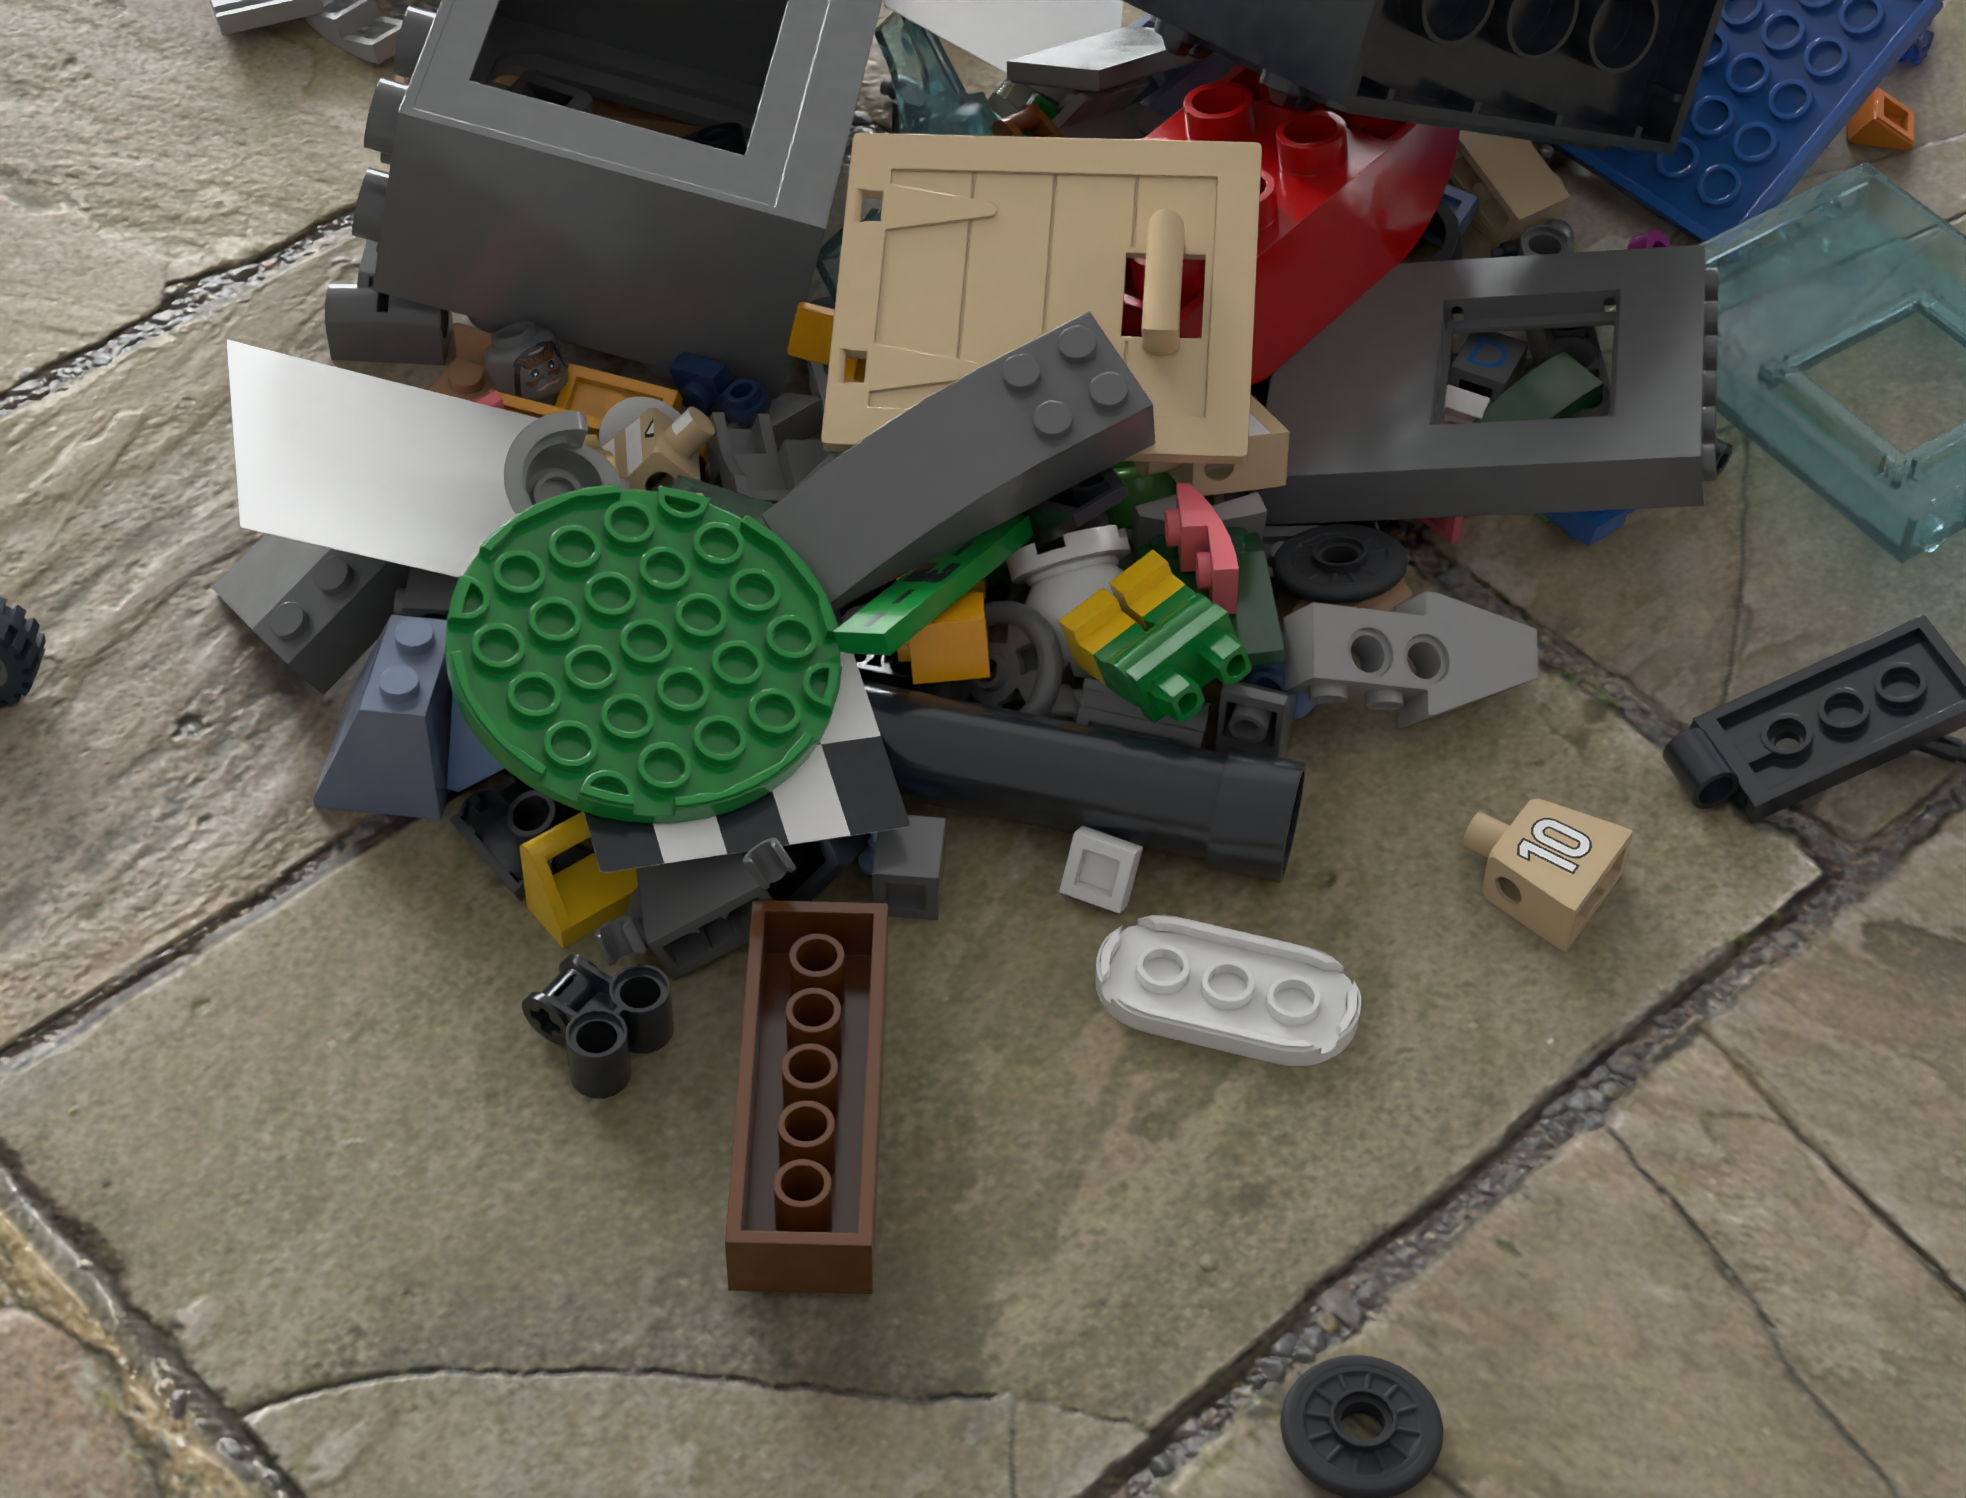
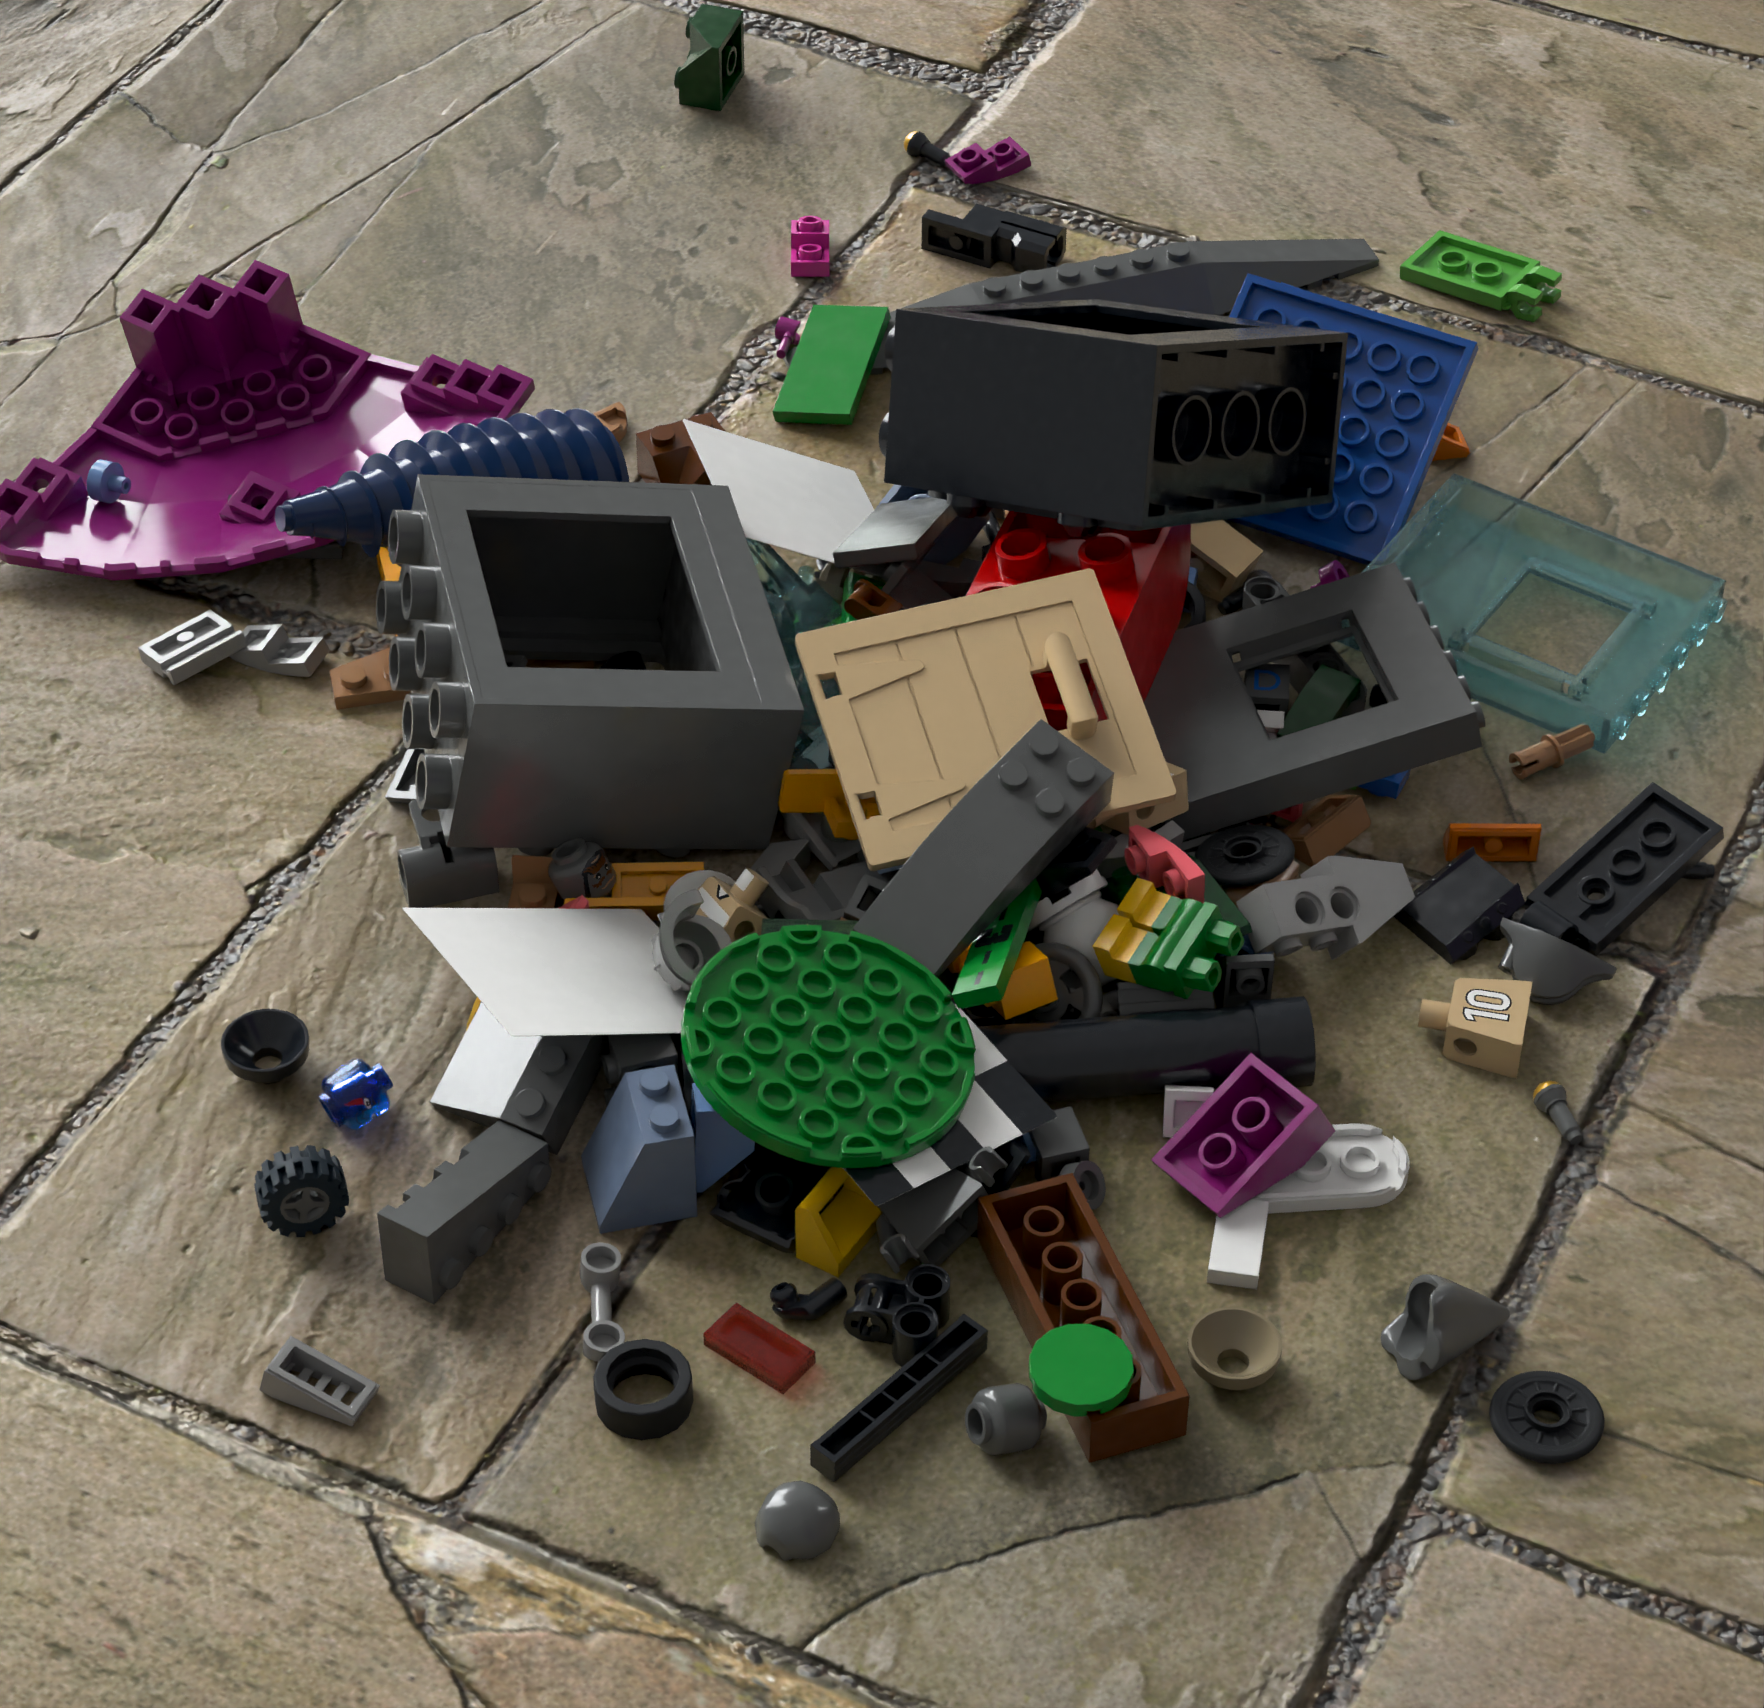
camera: 20 degrees left, 5 degrees down
dark blue plate [669,352,771,428] -> none
none -> black piece [221,1009,310,1084]
none -> clear blue head [318,1058,393,1130]
none -> dark grey wedge [377,1120,552,1304]
none -> light grey bar [580,1242,625,1362]
none -> black tyre [593,1339,693,1440]
none -> clear red tile [703,1303,816,1394]
none -> dark grey hair [754,1481,840,1561]
none -> black arm [770,1277,847,1320]
none -> black piece [810,1314,988,1482]
none -> dark grey head [965,1383,1047,1456]
none -> green tile [1028,1324,1134,1417]
none -> dark grey tile [1059,1161,1106,1210]
none -> magenta slope [1151,1053,1335,1218]
none -> dark tan piece [1187,1307,1282,1390]
none -> white tile [1207,1199,1269,1290]
none -> medium nougat slope [1282,795,1371,867]
none -> dark grey hat [1381,1274,1510,1380]
none -> black slope [1393,846,1526,965]
none -> orange slope [1443,823,1542,861]
none -> dark grey hat [1498,917,1617,1005]
none -> medium nougat axle [1509,724,1595,780]
none -> dark grey piece [1533,1081,1583,1145]

